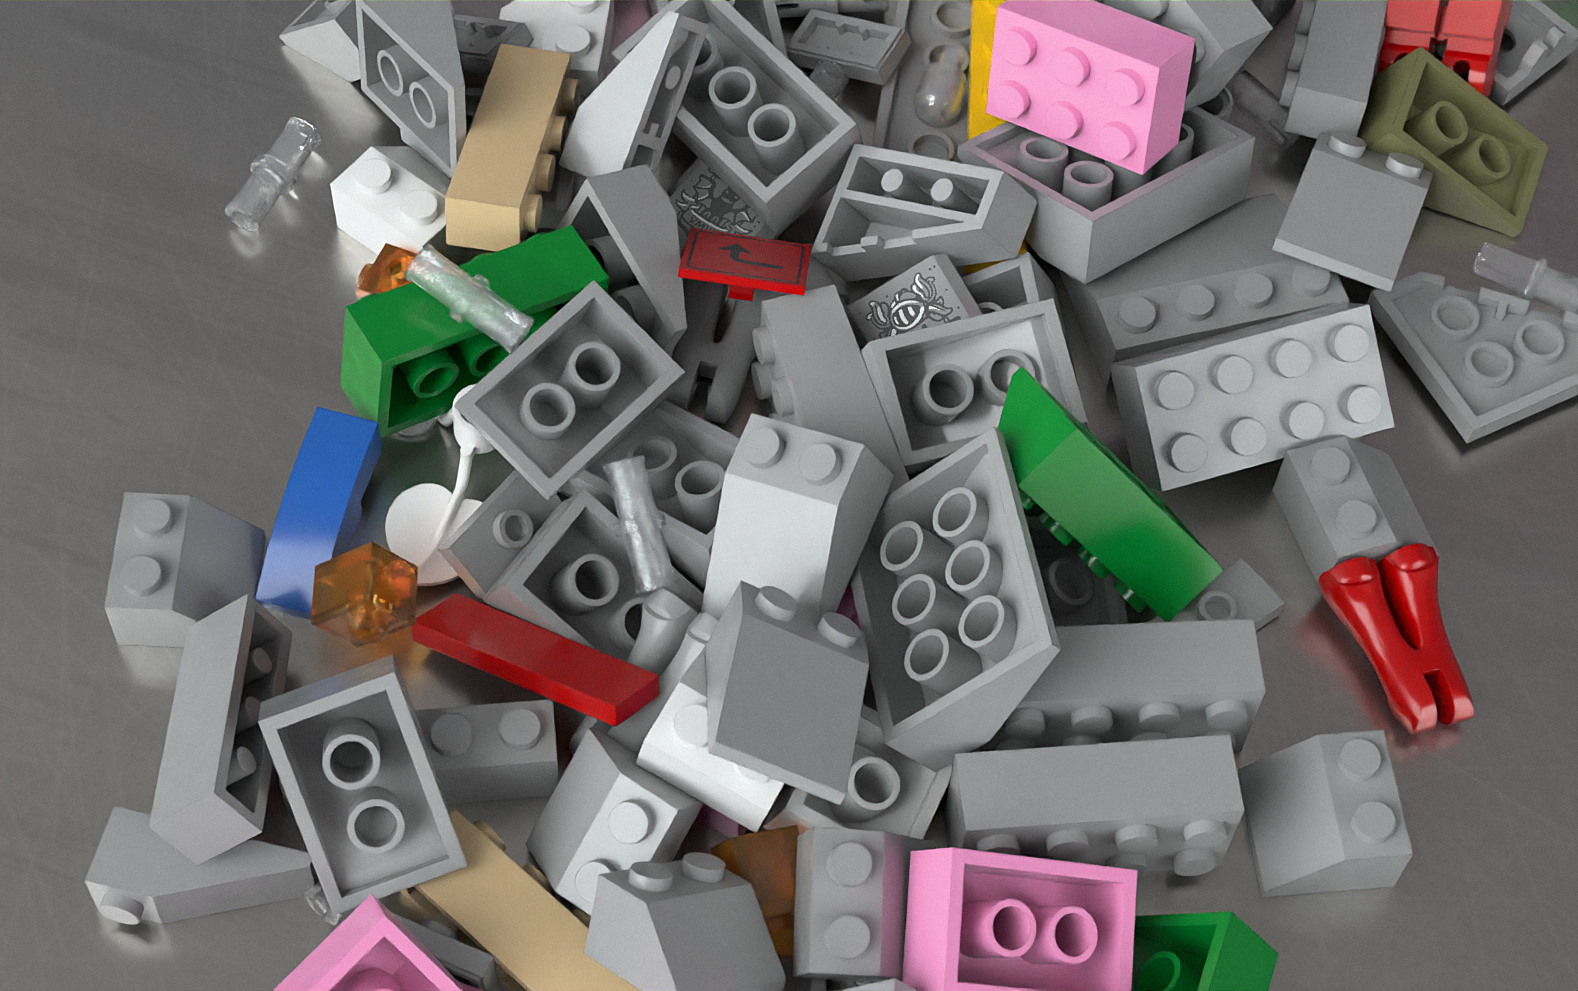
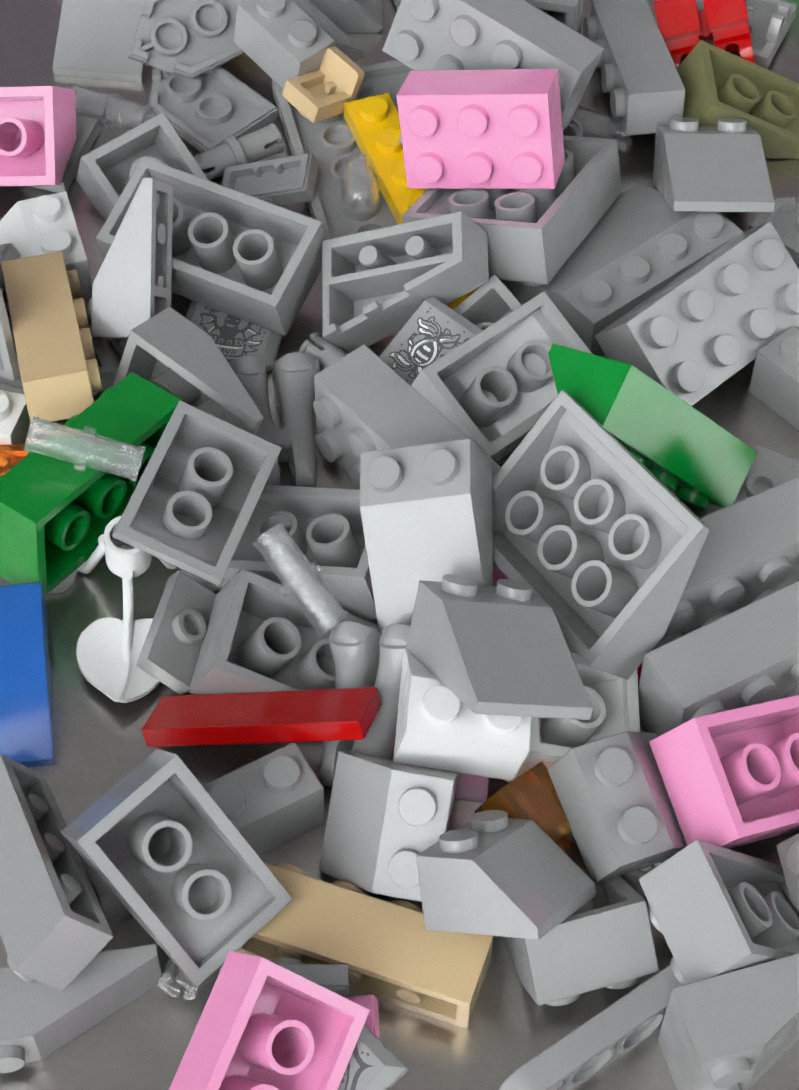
camera: 20 degrees left, 5 degrees down
clear orange brick [311,541,418,648] -> none
red piece [678,227,812,302] -> none

